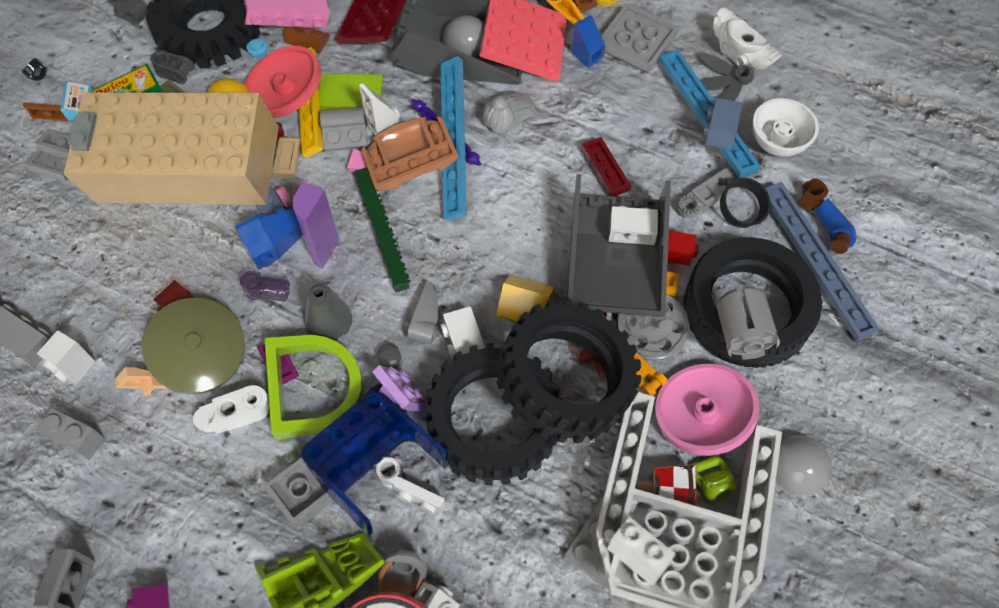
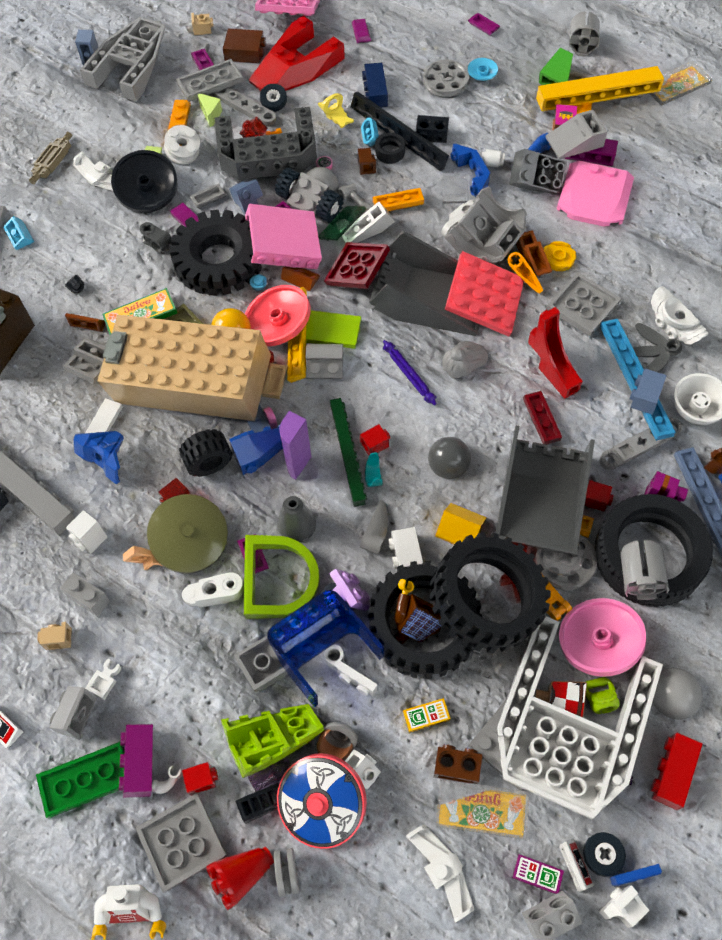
camera: 10 degrees right, 0 degrees up
slope [61,81,93,121] -> none
dark grey piece [150,50,195,84] -> none
clear purple piece [240,271,290,302] -> none
bright pink tile [347,150,367,173] -> none
white slope [359,83,400,136] -> none
nougat slope [361,117,459,191] -> none
dark grey tile [377,344,402,368] -> none
dark azure plate [441,56,467,221] -> none
light grey piece [442,15,485,58] -> none
blue slope [572,15,605,68] -> none
white hinge [607,517,676,586] -> none
white brick [608,206,658,245] -> none
black tyre [720,178,771,228] -> none
none -> tan brick [37,622,72,650]
none -> blue piece [73,431,124,484]
none -> white tile [85,398,123,433]
none -> white plate [85,659,122,700]
none -> black tyre [179,429,233,477]
none -> red brick [360,424,390,455]
none -> teal helmet [365,452,383,487]
none -> reddish brown torso [395,579,442,644]
none -> tile [403,698,451,733]
none -> dark grey piece [428,437,471,479]
none -> reddish brown brick [433,744,482,785]
none -> red arch [528,307,583,399]
none -> magenta hips [644,471,688,502]
none -> red brick [650,732,703,811]

